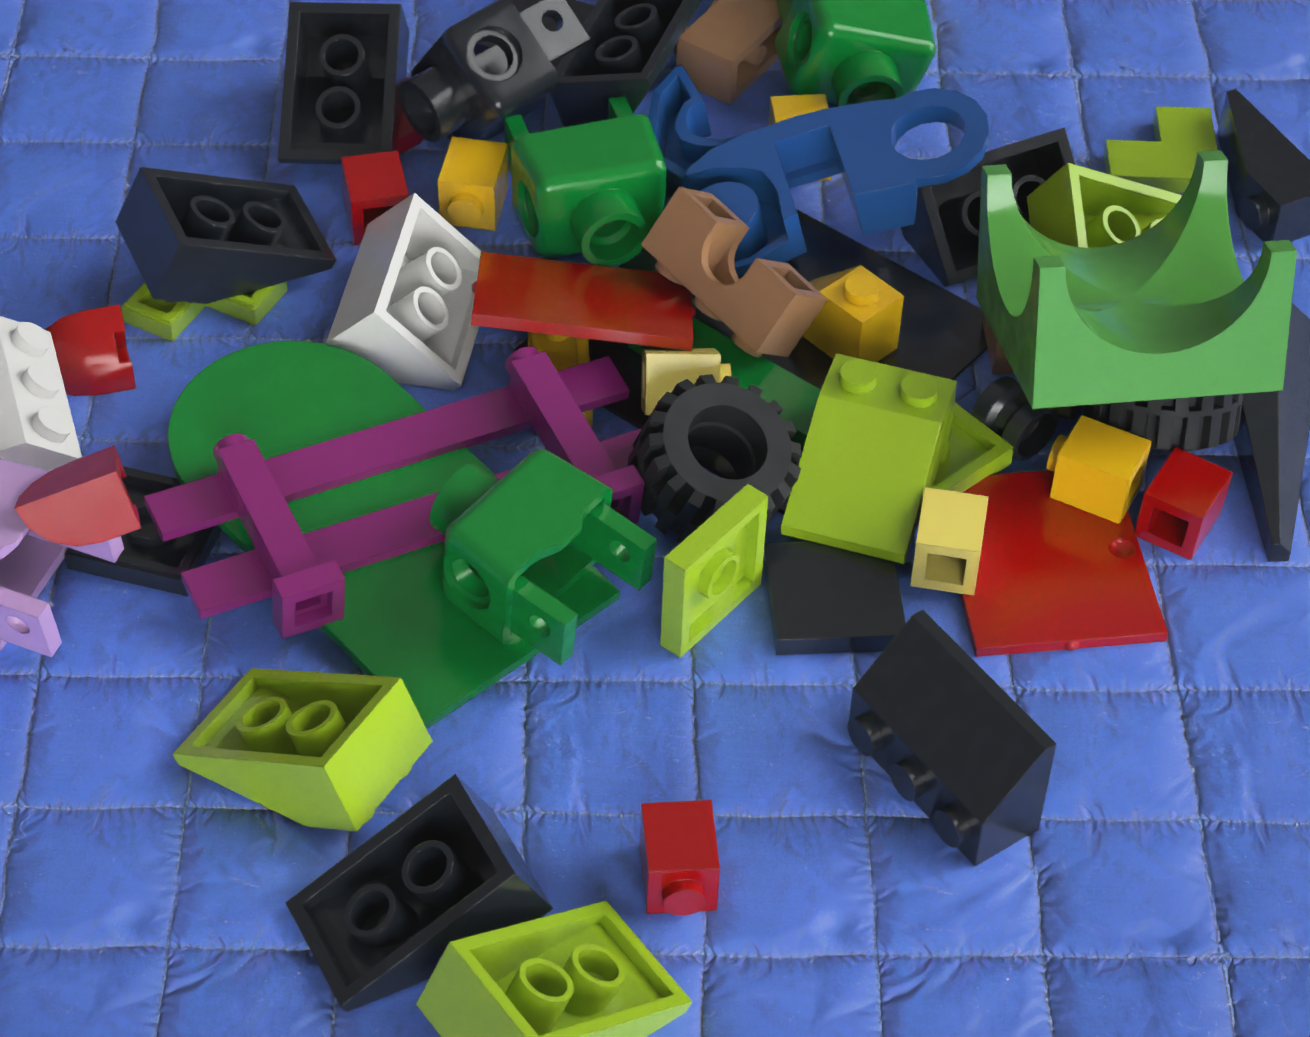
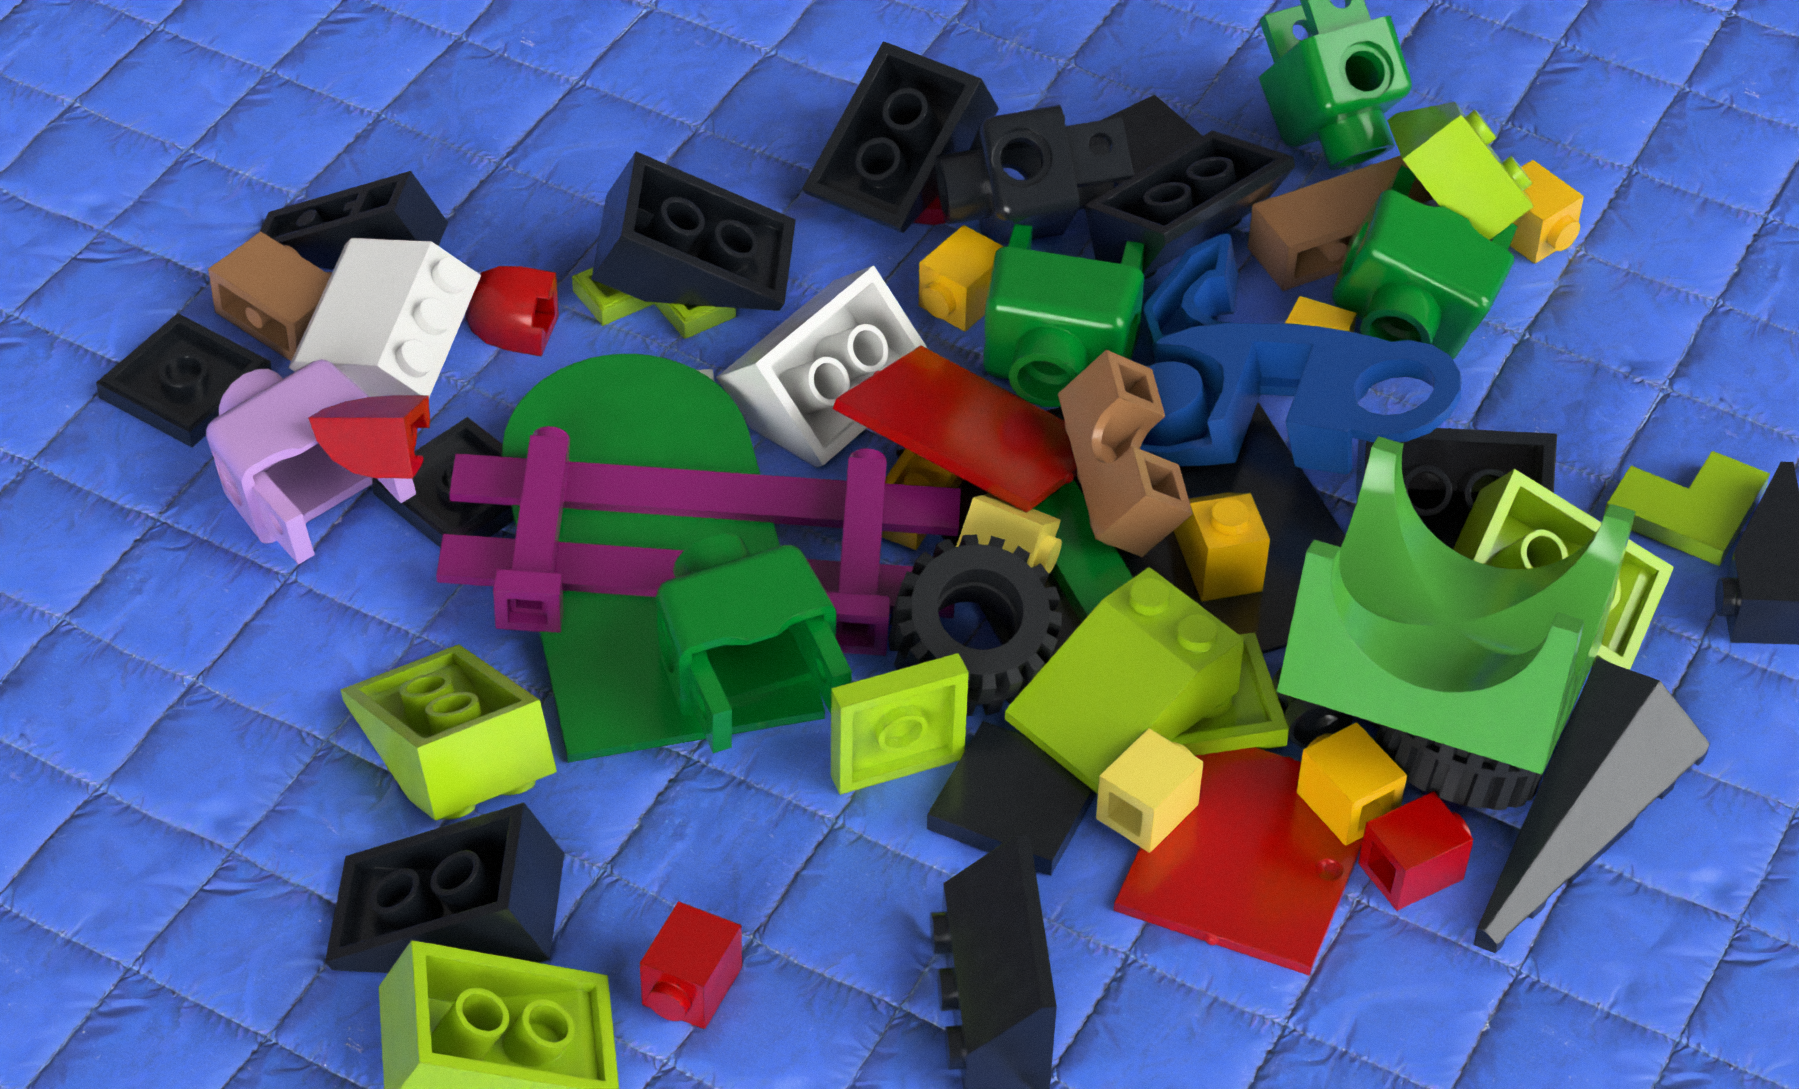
camera: 30 degrees right, 0 degrees up
red brick [341,150,409,246] -> none

